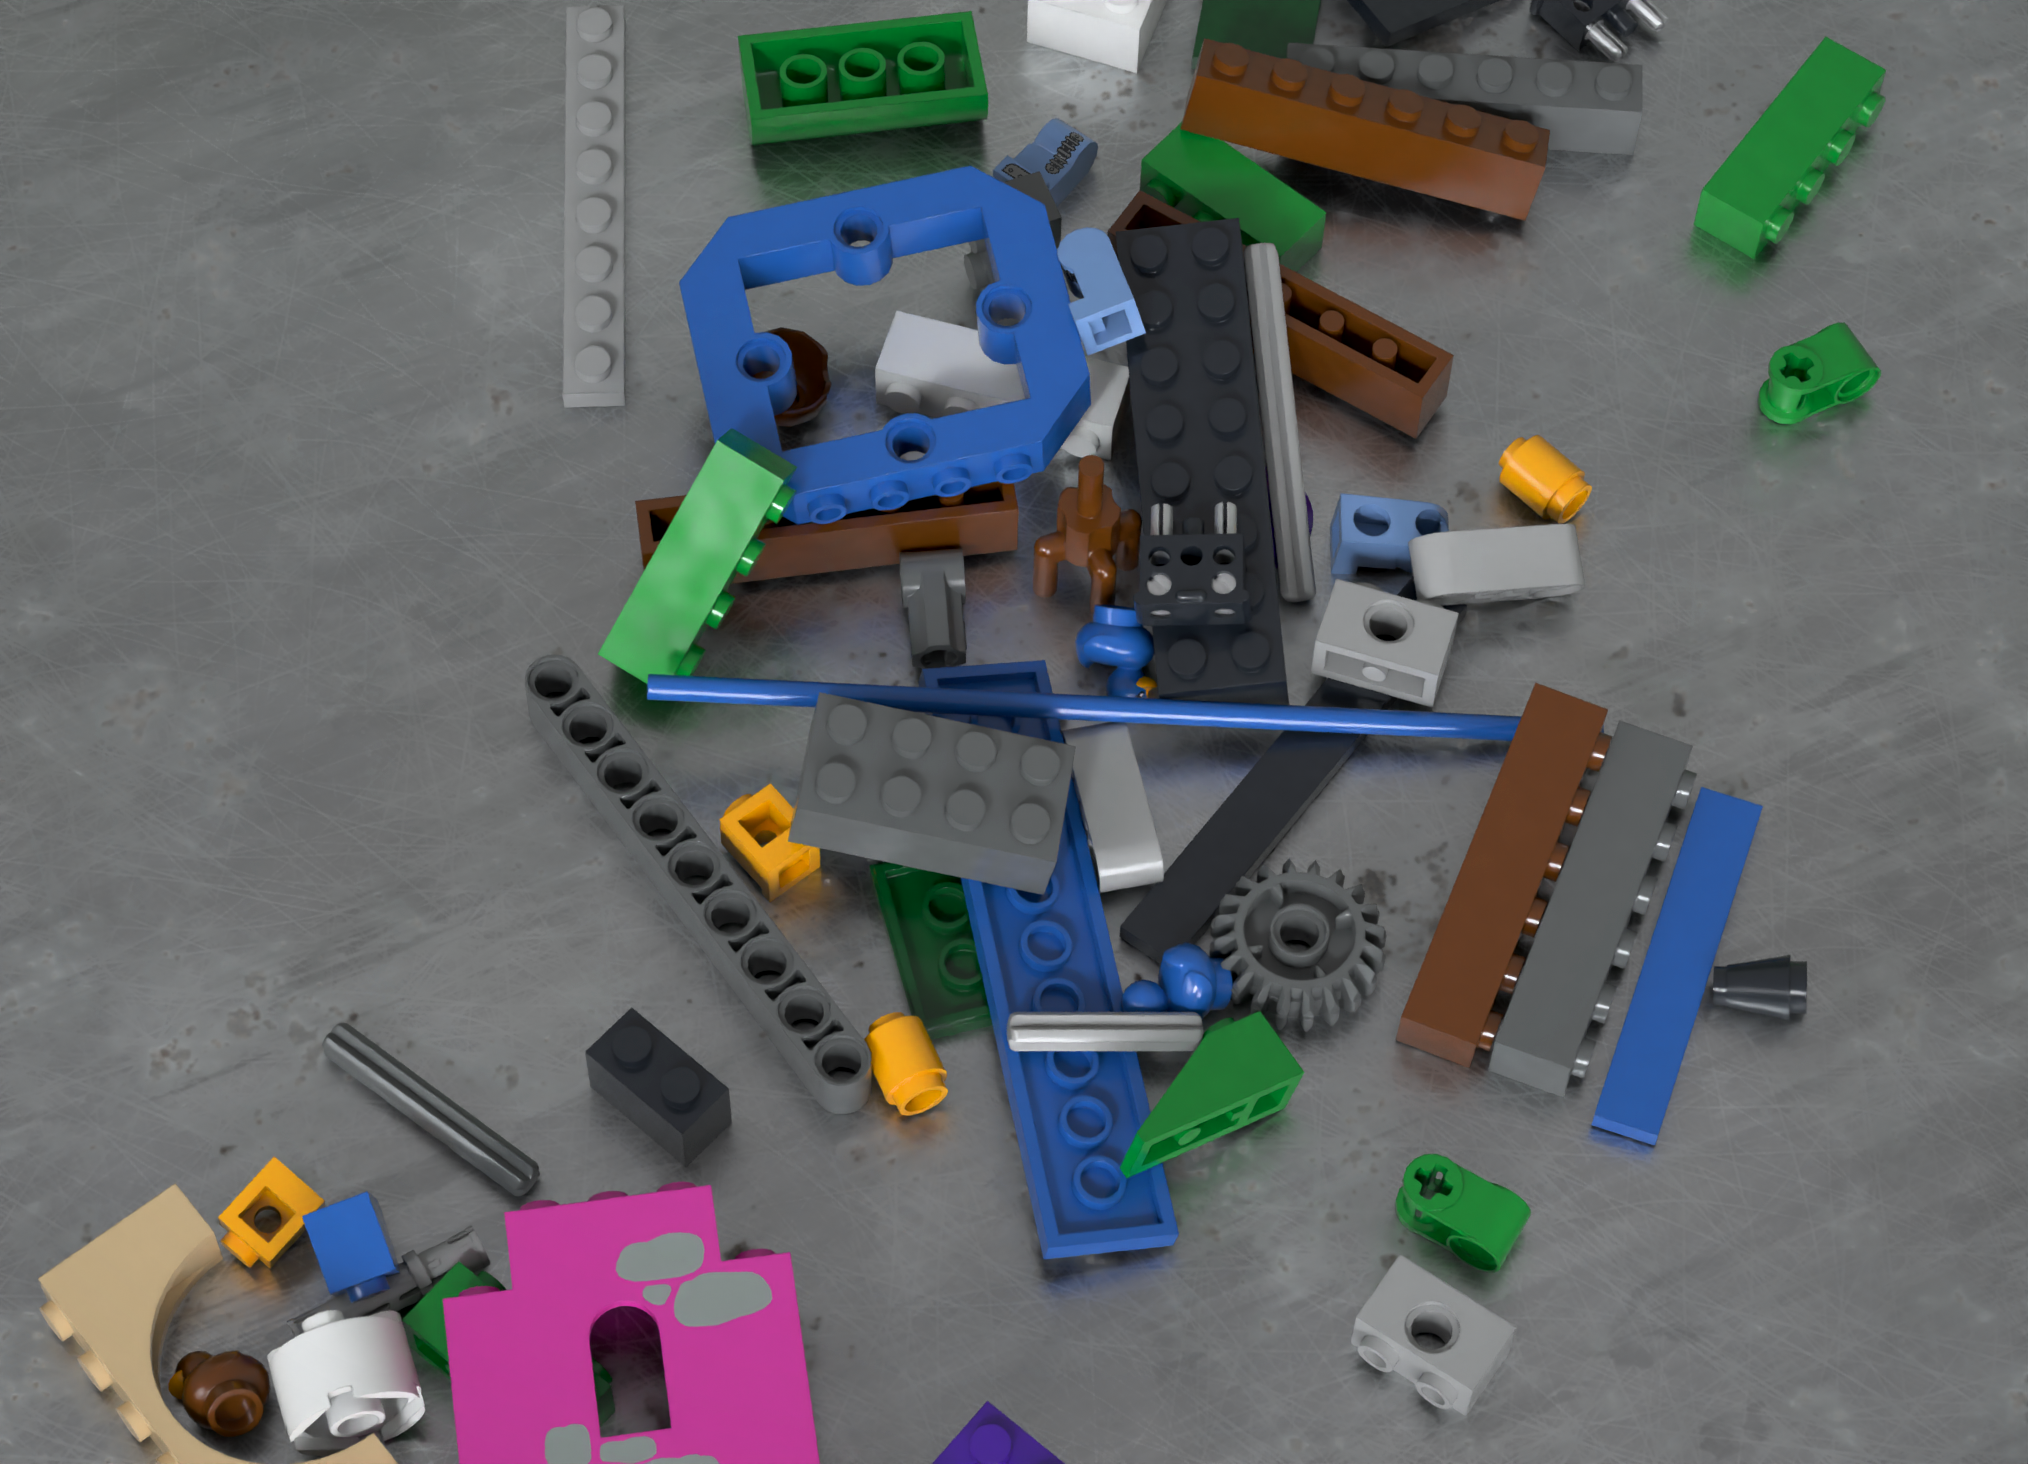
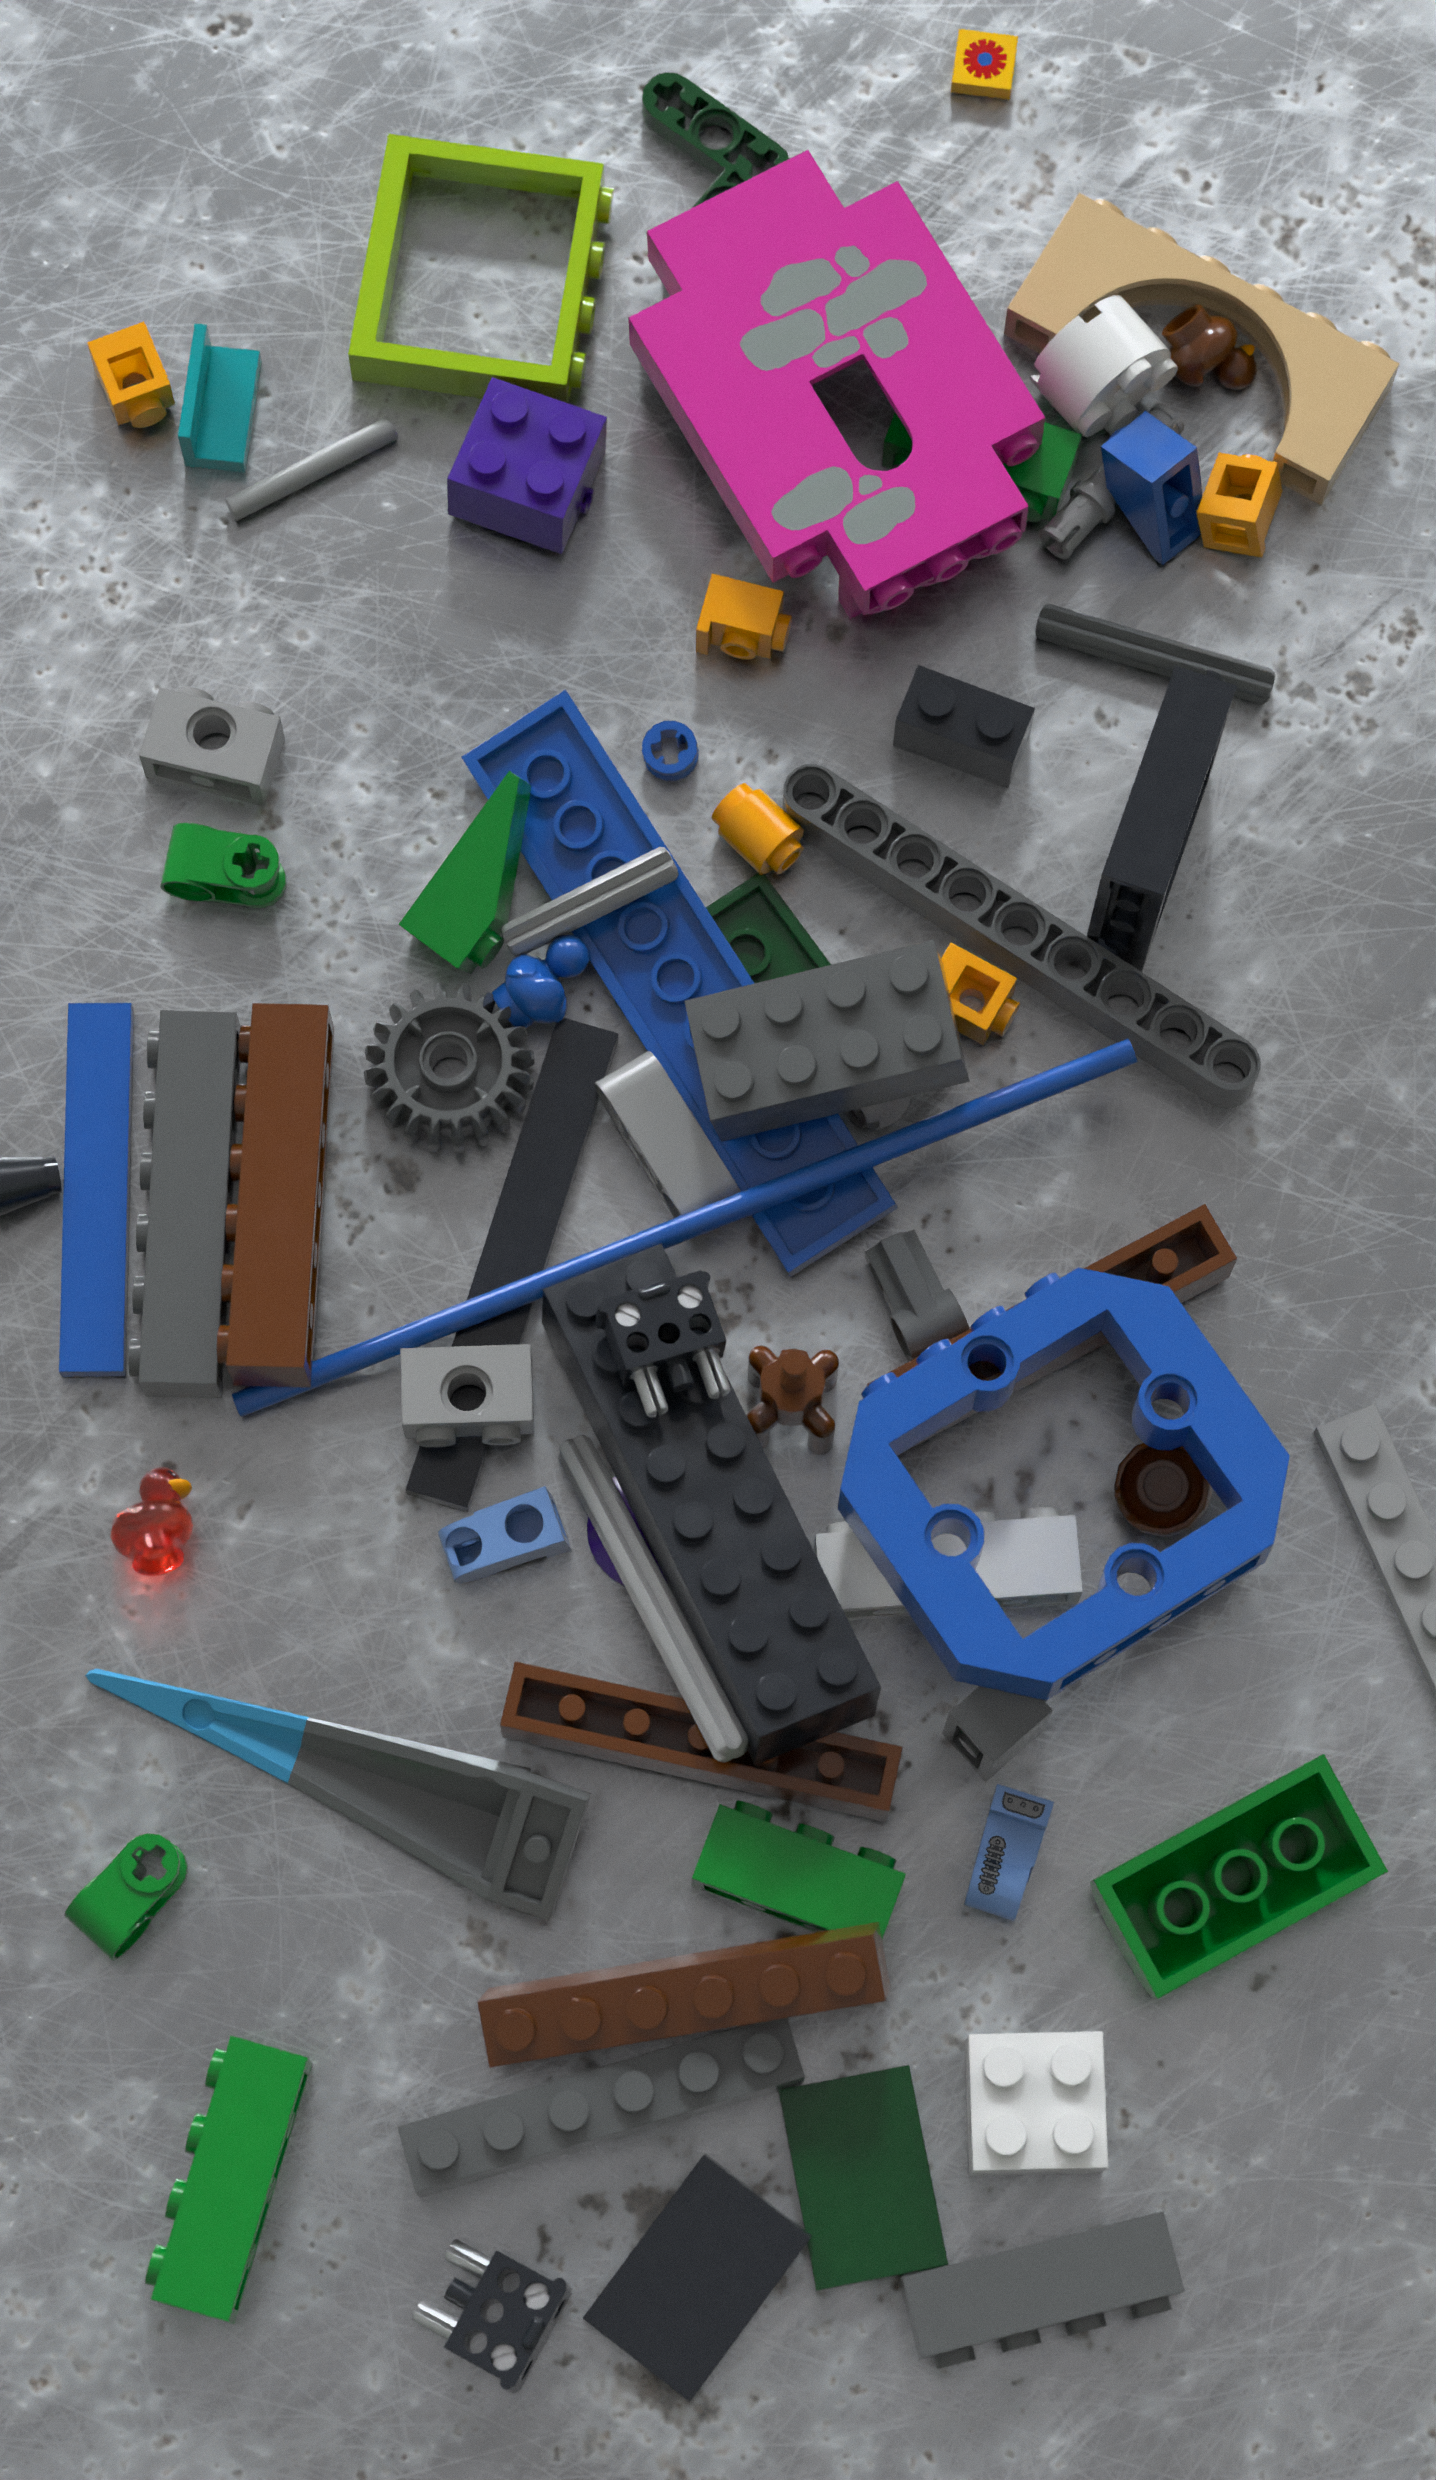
camera: 160 degrees right, 15 degrees up
brick [598,428,797,684] -> none
medium blue leg [1057,227,1146,356] -> none
blue animal [1075,604,1157,698] -> none
light grey beam [1408,524,1586,606] -> none
light orange brick [1499,435,1592,524] -> none
none -> dark grey plate [85,1669,591,1921]
none -> clear red animal [110,1467,193,1576]
none -> blue bush [642,721,699,781]
none -> light orange brick [696,573,792,660]
none -> black window [1087,665,1237,972]

